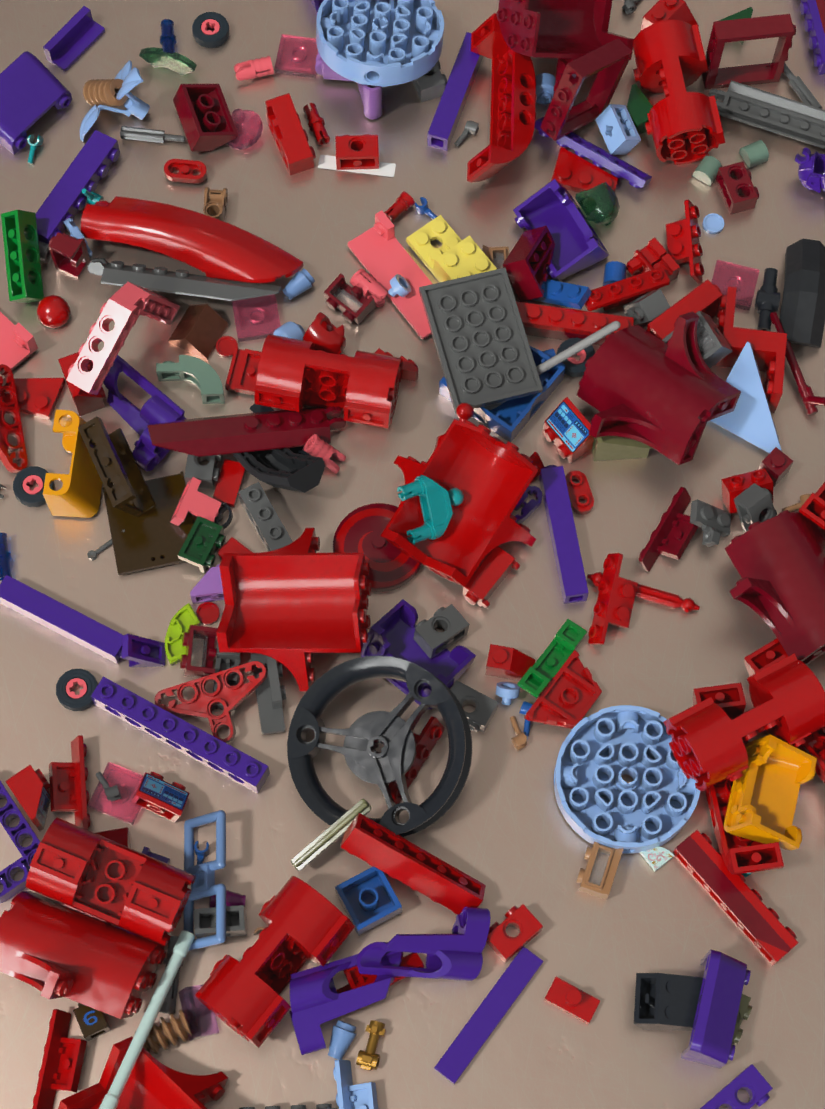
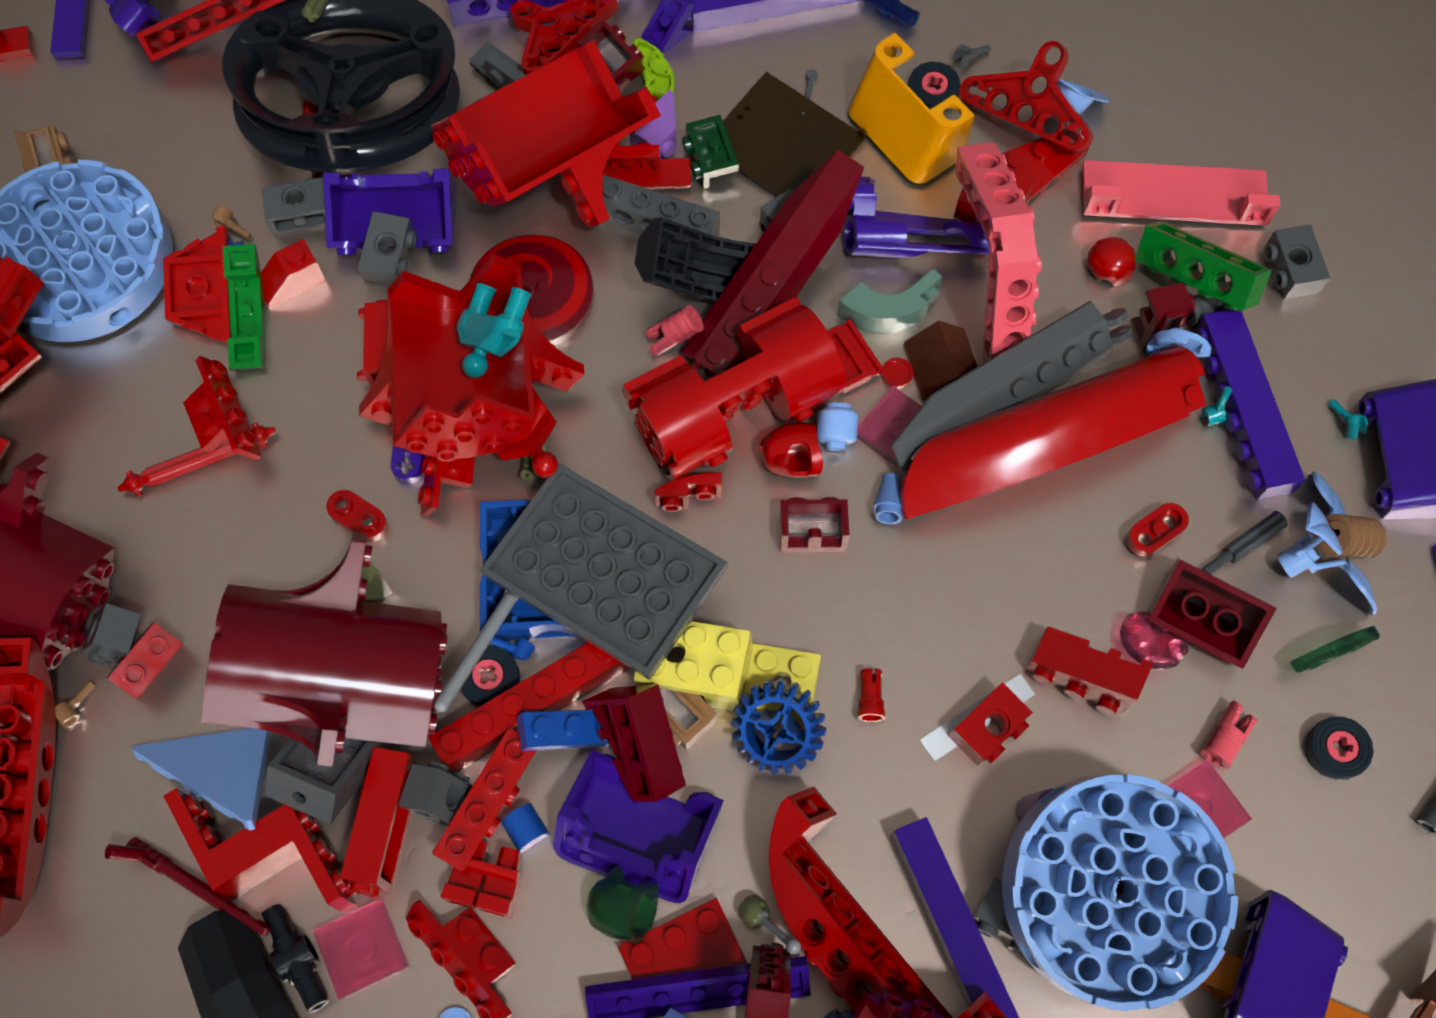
camera: 140 degrees right, 0 degrees up
dark brown window [78,416,156,517] -> none
clear blue pin [160,19,176,61] -> none
coral piece [170,477,233,529] -> none
medium nougat piece [203,187,228,221] -> none
red tile [213,459,246,508] -> none
red pin [303,103,330,145] -> none
coral bracket [348,210,432,339] -> none
coral hinge [350,269,388,308] -> none
light blue tile [388,274,411,297] -> none
blue hand [415,197,438,219] -> none
dark grey hand [454,120,479,147] -> none
red brick [486,904,543,963] -> none
light blue tile [496,682,520,705] -> none
dark purple brick [539,465,589,604] -> none
slope [543,397,594,463] -> none
dark red bracket [639,487,699,572] -> none
dark grey hinge [690,499,731,547] -> none
dark red brick [758,447,793,487] -> none
none -> blue gear [731,679,827,775]
none -> hinge [738,895,801,954]

